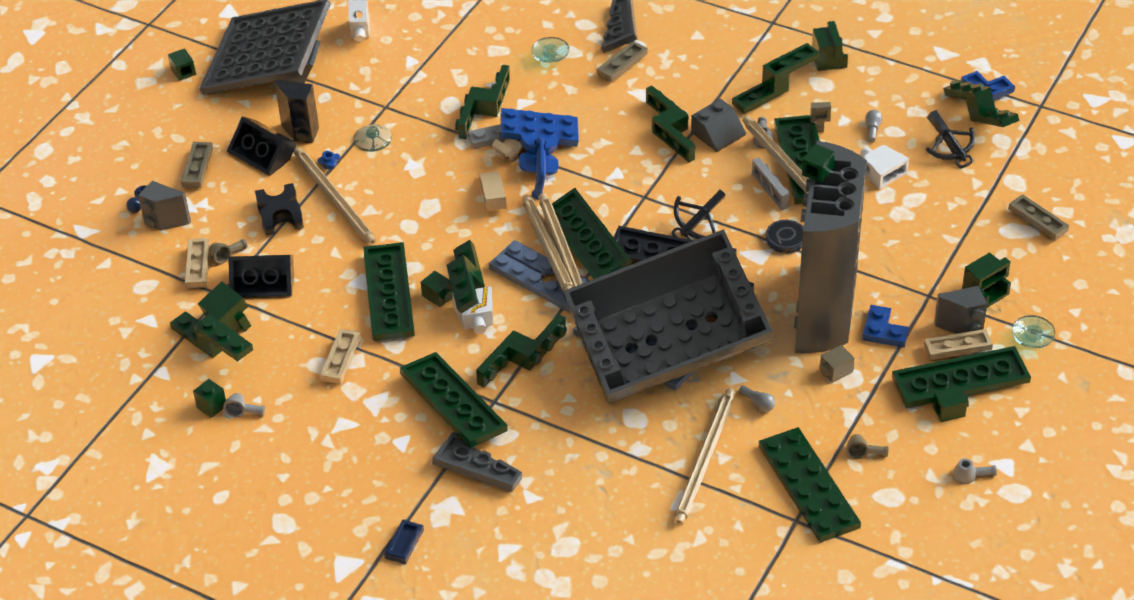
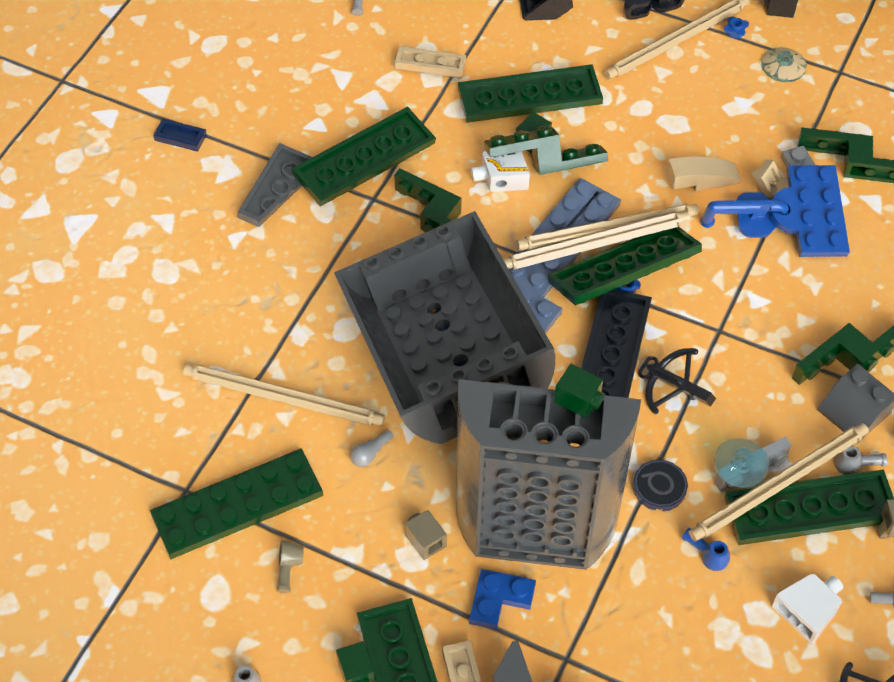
camera: 85 degrees right, 10 degrees up
none -> clear light blue dish [714,438,769,488]

